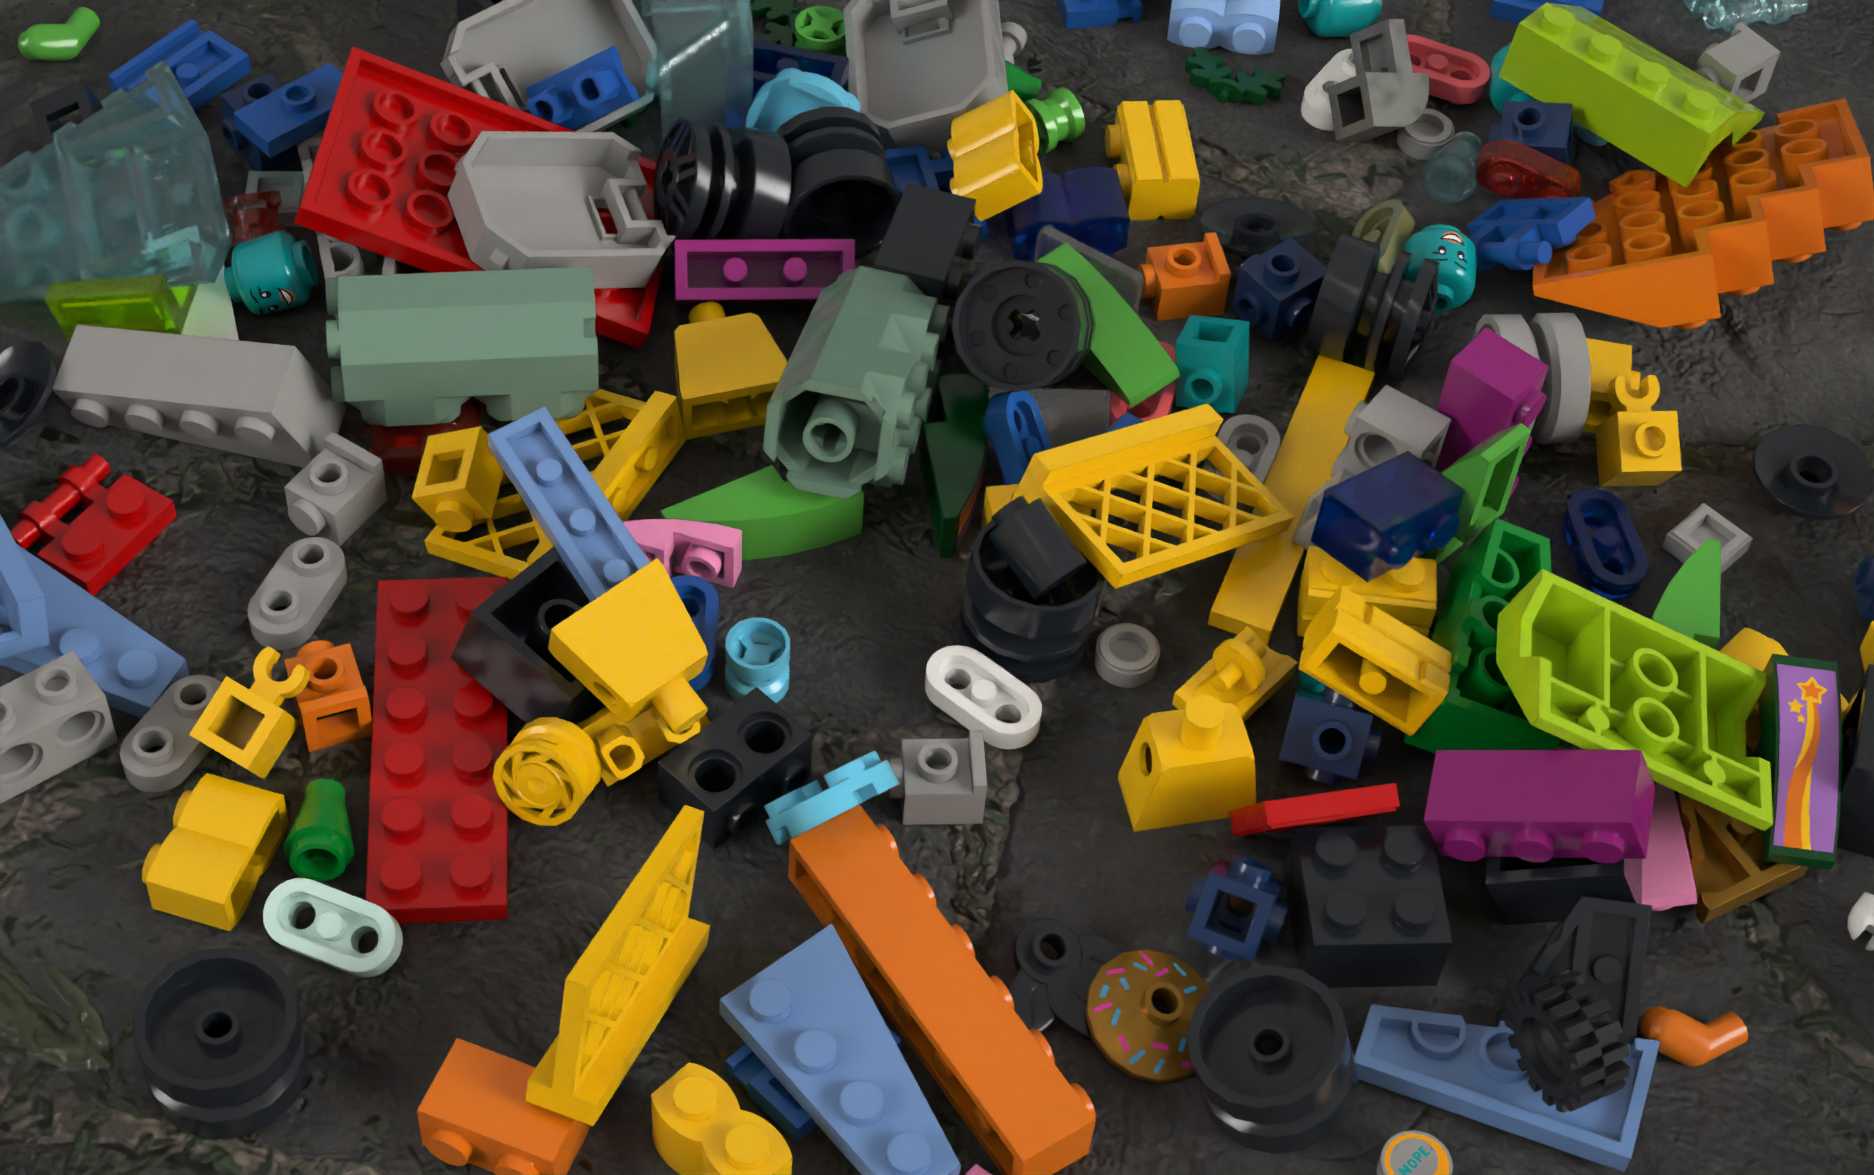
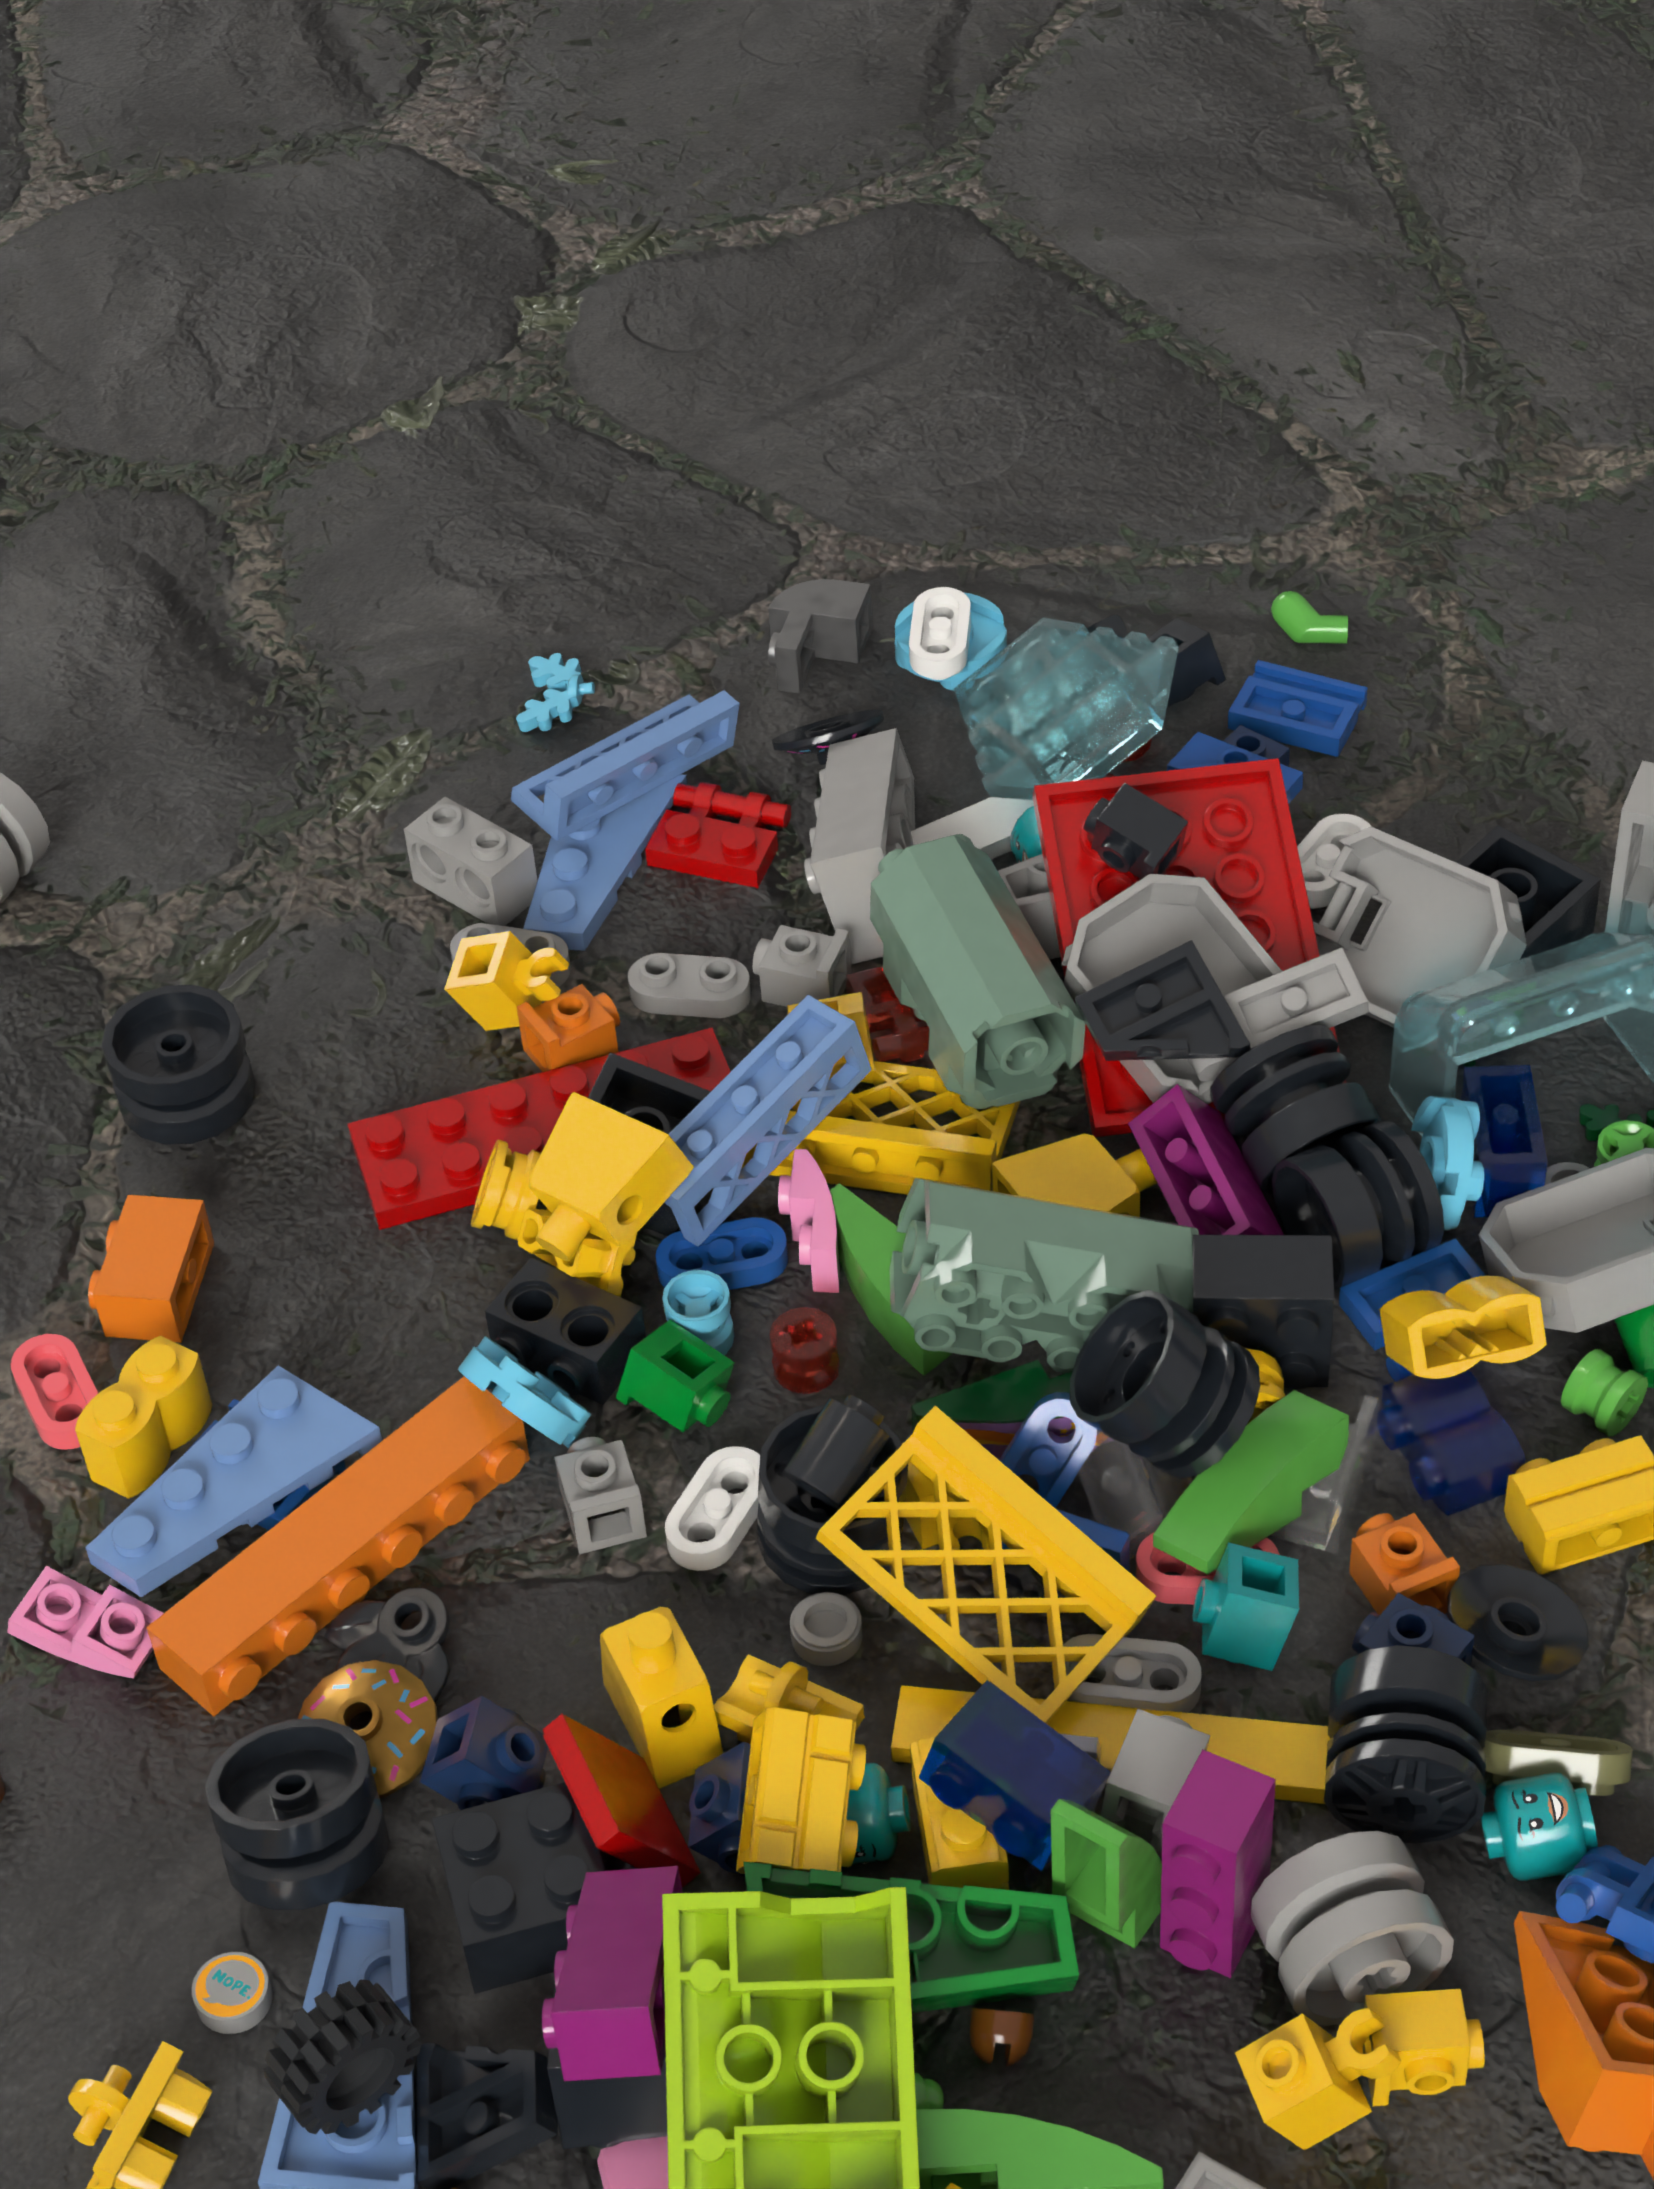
camera: 85 degrees right, 5 degrees down
clear neon green panel [44,275,198,342] -> none
yellow brick [142,773,289,932] -> none
light aqua plate [263,878,403,977] -> none
green cone [284,778,354,882] -> none
blue hips [524,46,640,130] -> none
yellow fence [525,805,711,1126] -> none
clear blue plate [1562,489,1648,600] -> none
none -> green brick [615,1319,735,1432]
none -> clear red wheel [769,1307,840,1394]
none -> black wing [1075,940,1251,1061]
none -> black brick [1083,782,1188,881]
none -> light grey plate [1191,948,1369,1082]

